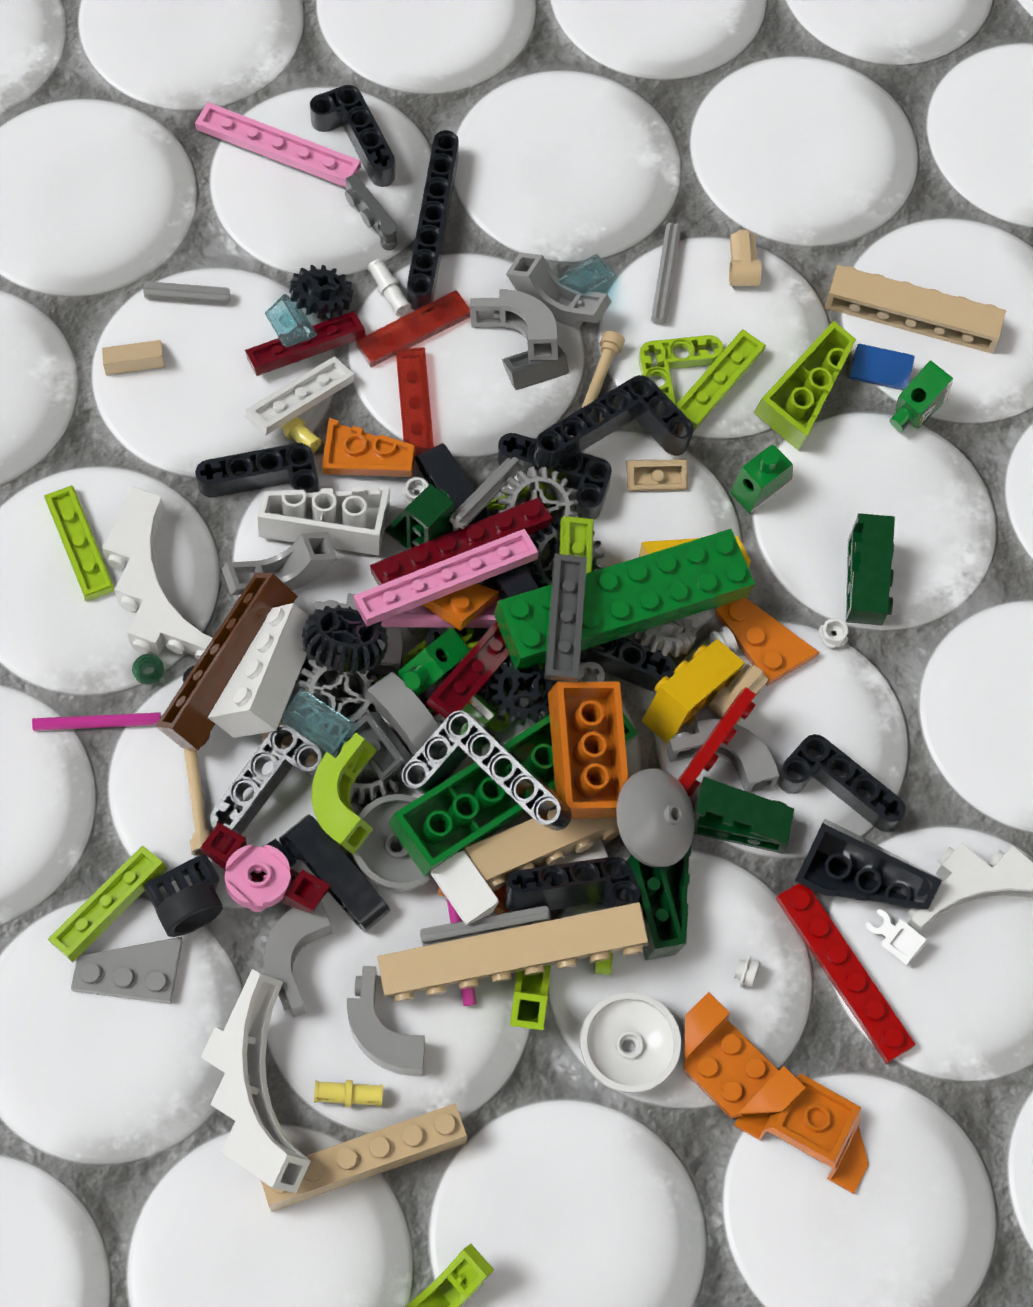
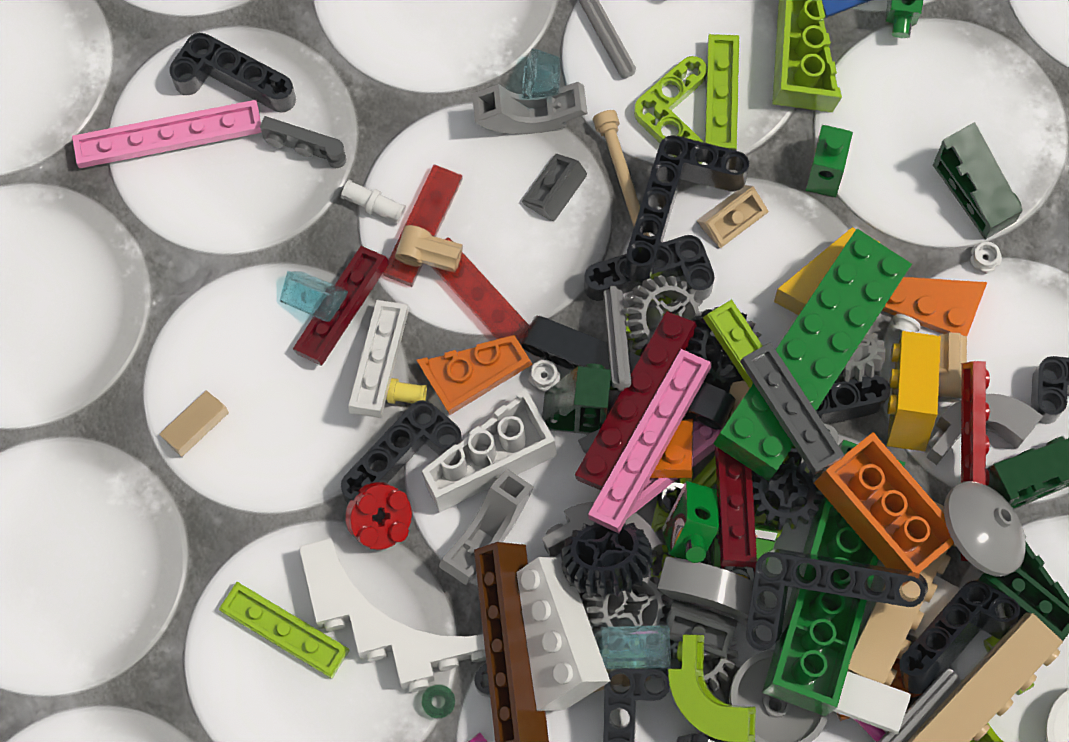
camera: 30 degrees left, 5 degrees up
light grey axle [143,281,230,305] -> none
black gear [289,265,354,319] -> none
black beam [407,130,459,311] -> none
light grey arch [470,289,558,360] -> none
none -> red plate [346,482,412,550]
none -> tan piece [395,225,463,273]

